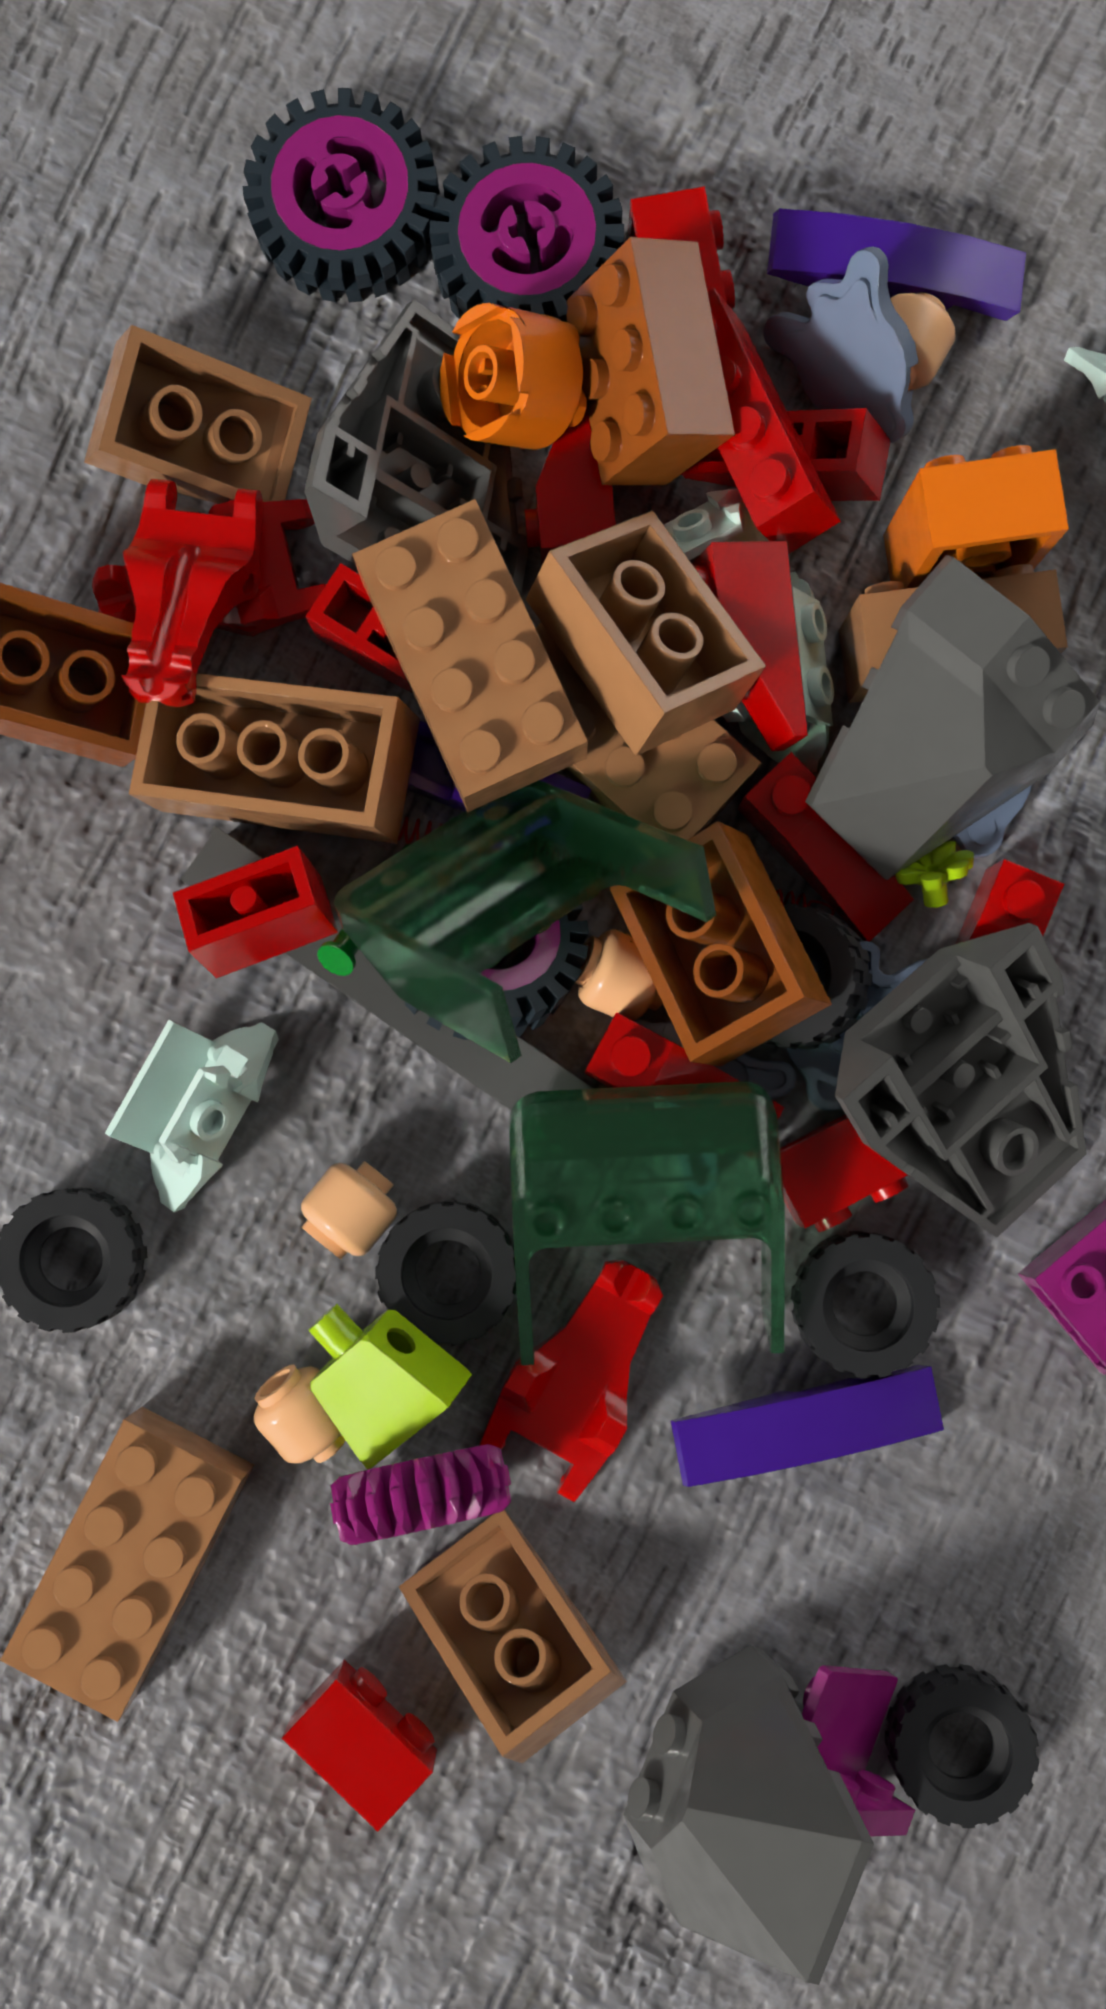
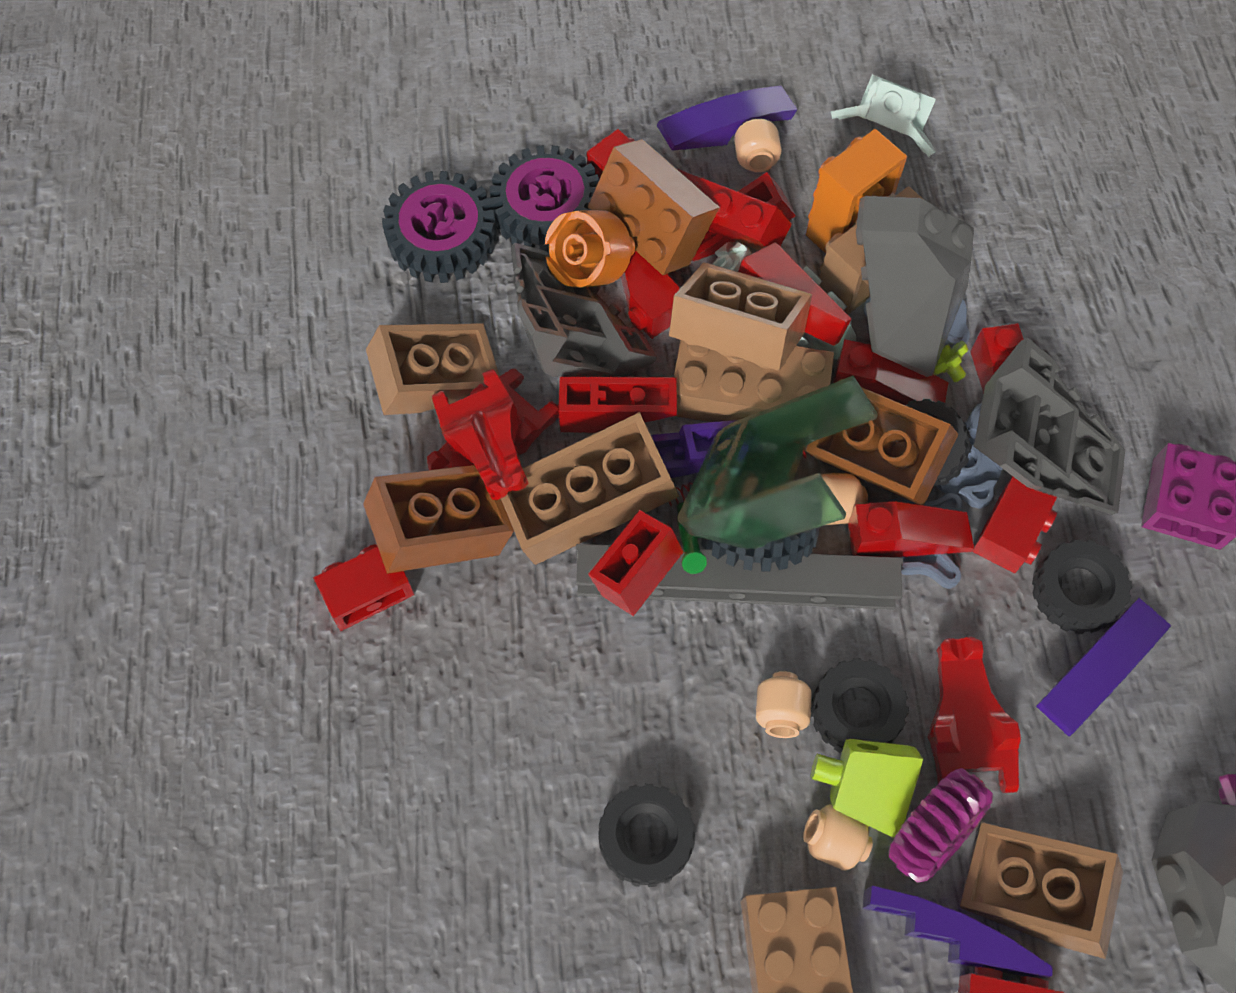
camera: 35 degrees left, 20 degrees down
light aqua piece [105,1020,279,1212] -> none
medium nougat brick [352,499,588,812] -> none
clear green windscreen [509,1082,785,1365] -> none
sand blue tile [763,246,918,443] -> none
none -> dark purple slope [862,885,1053,979]

